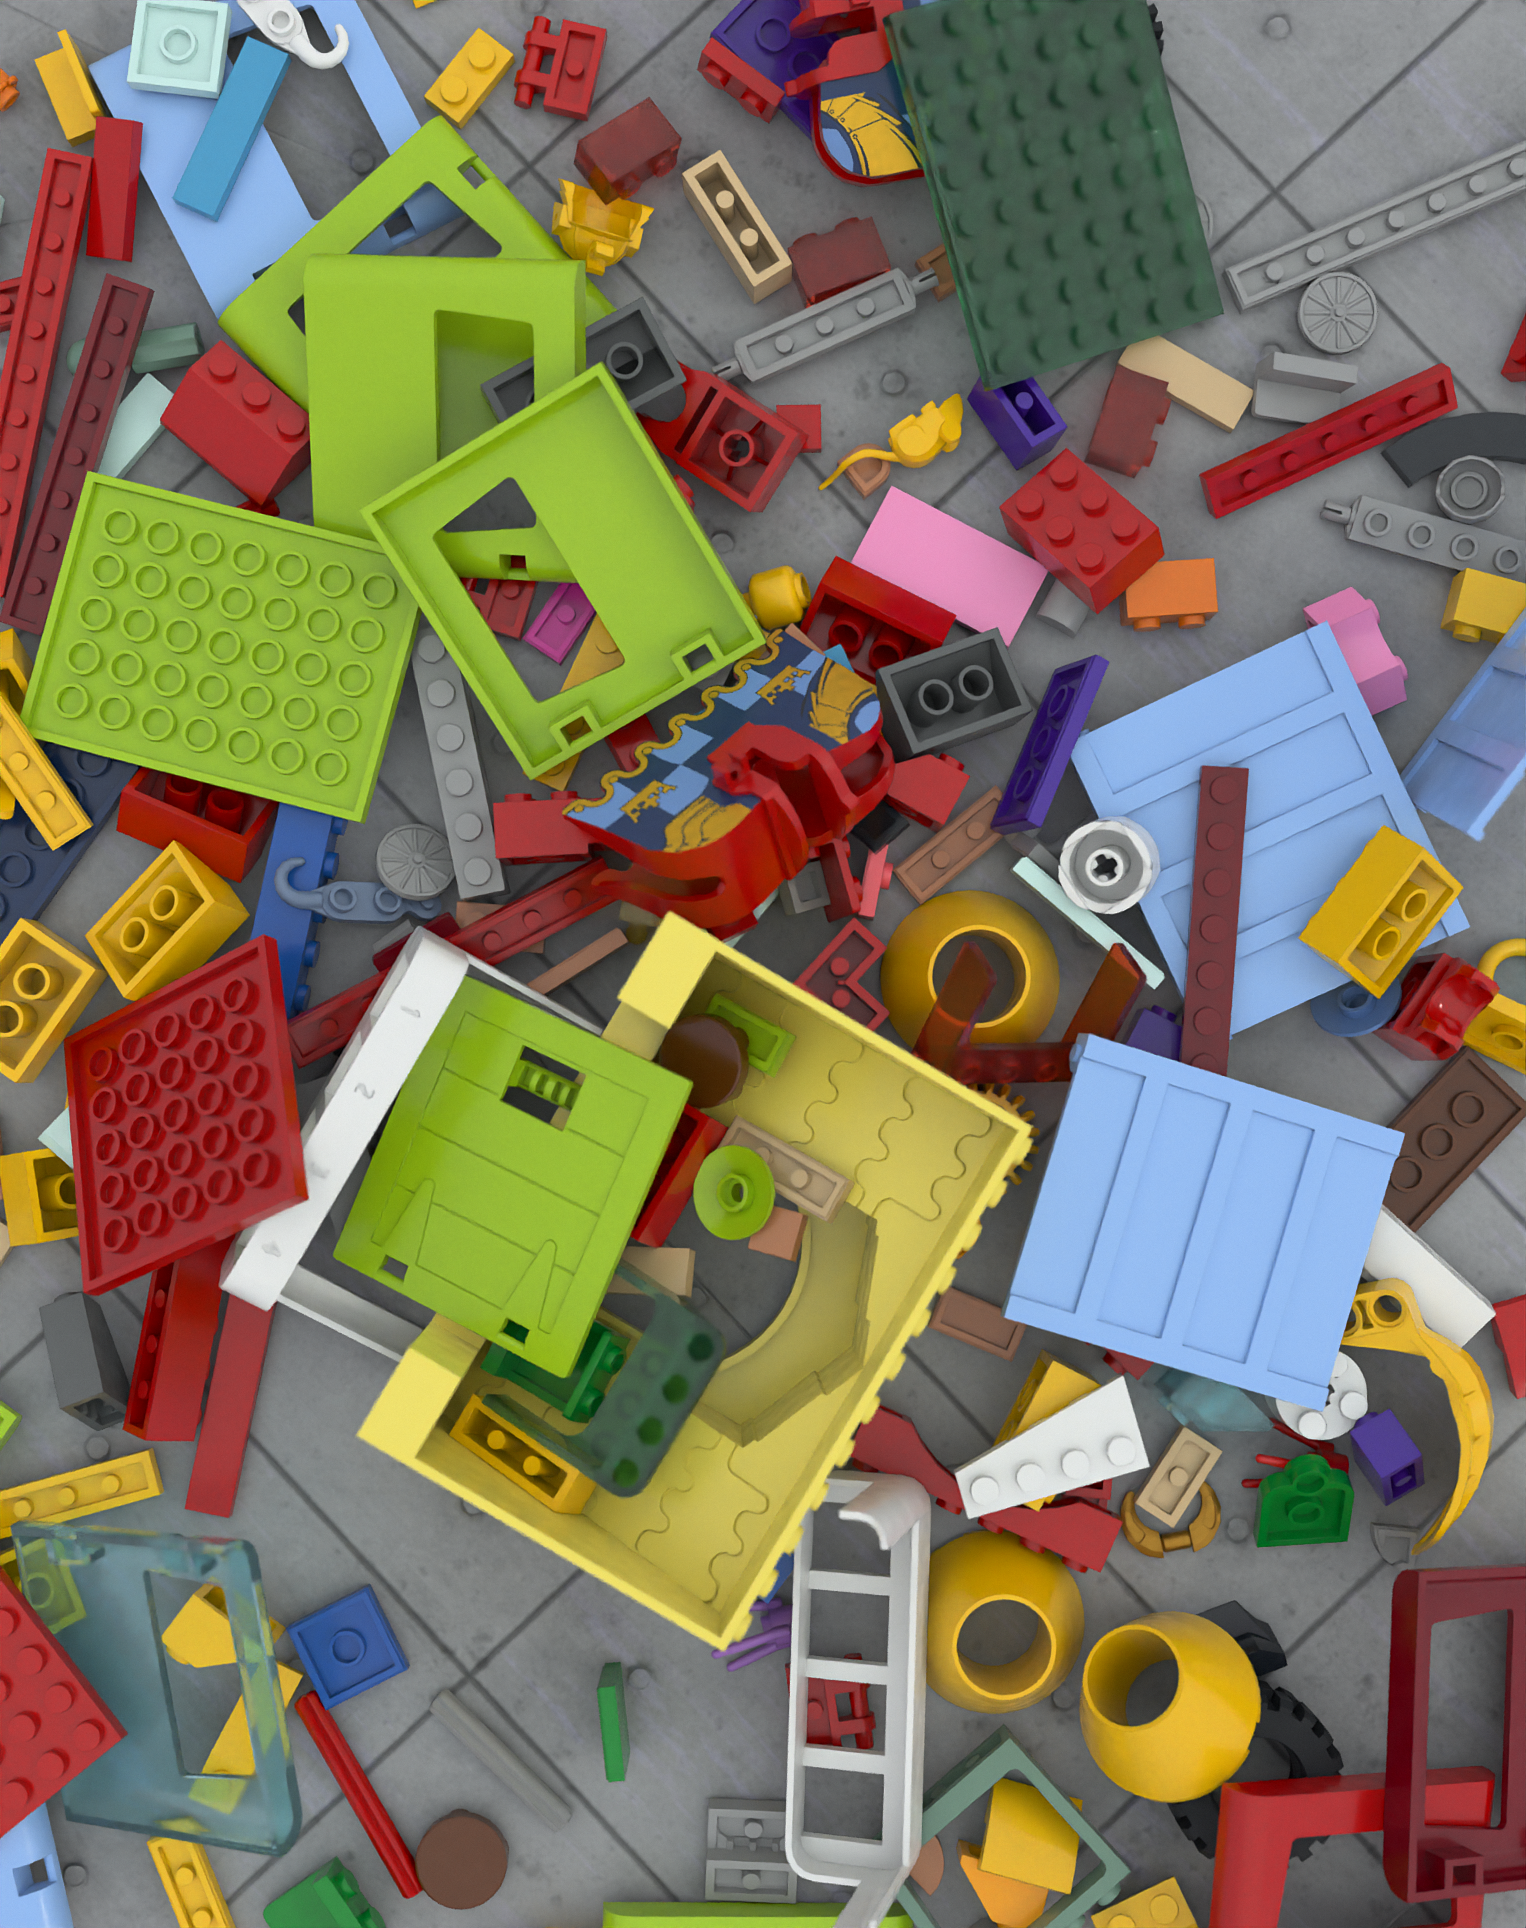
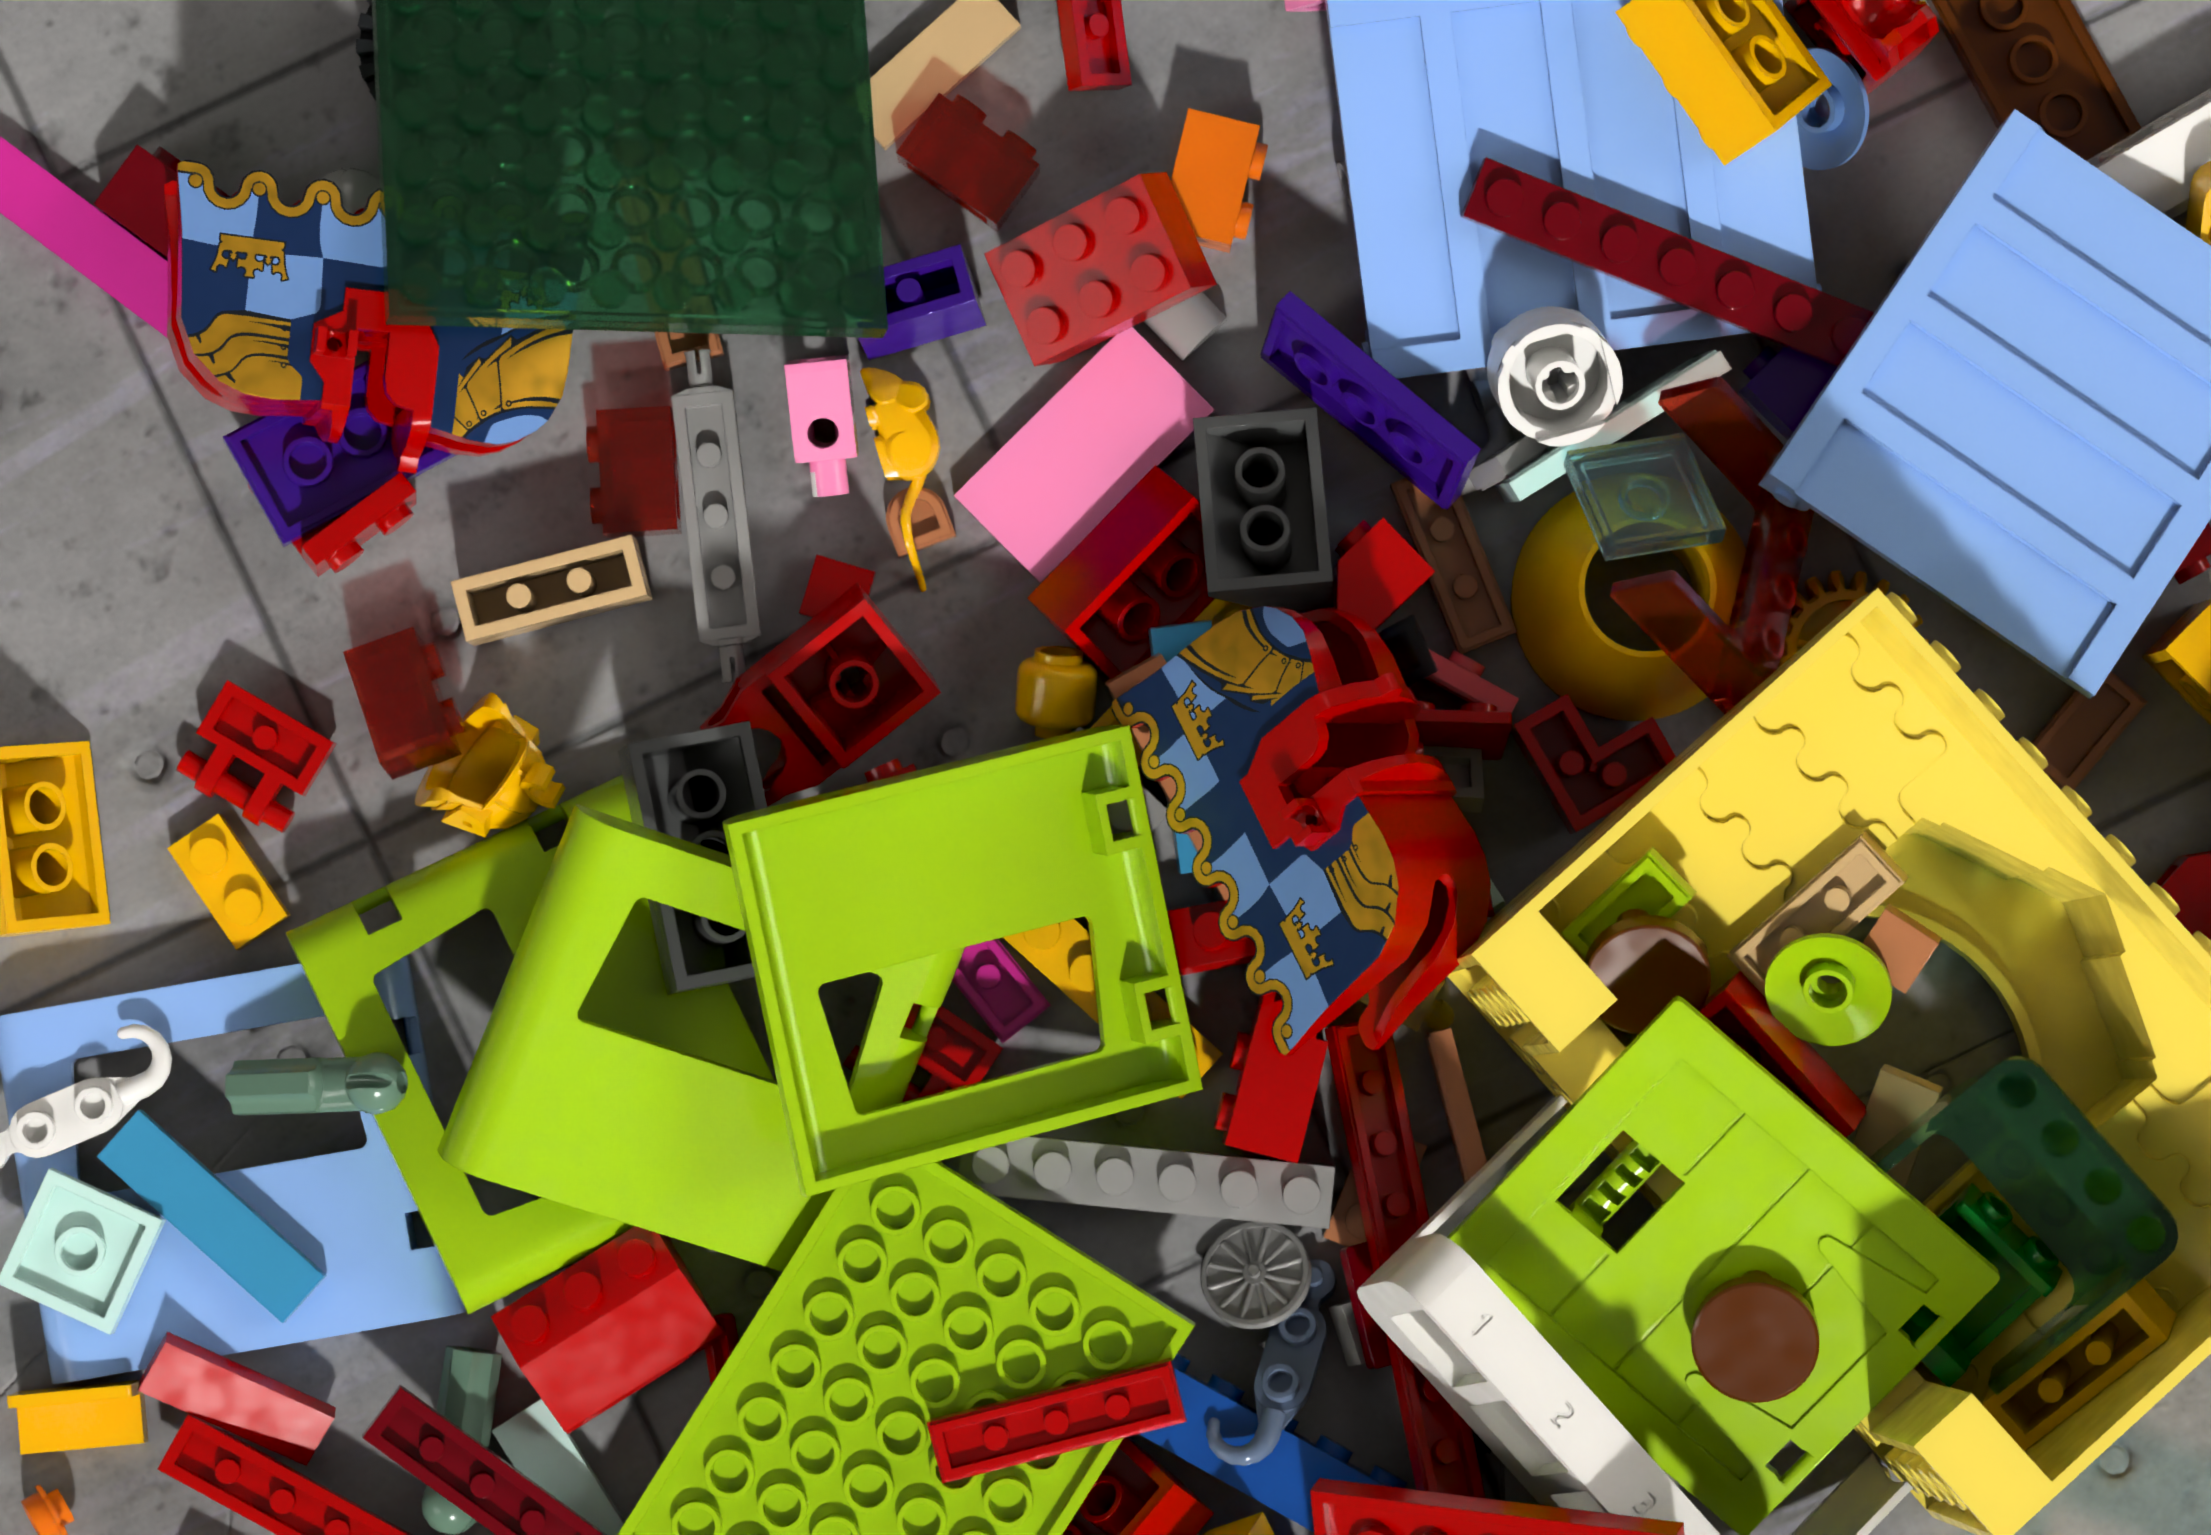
camera: 75 degrees left, 0 degrees up
none -> sand green piece [225,1052,408,1116]
none -> bright pink torso [784,354,859,497]
none -> red tile [927,1358,1187,1483]
none -> clear light blue tile [1563,433,1727,561]
none -> reddish brown tile [1691,1270,1819,1403]

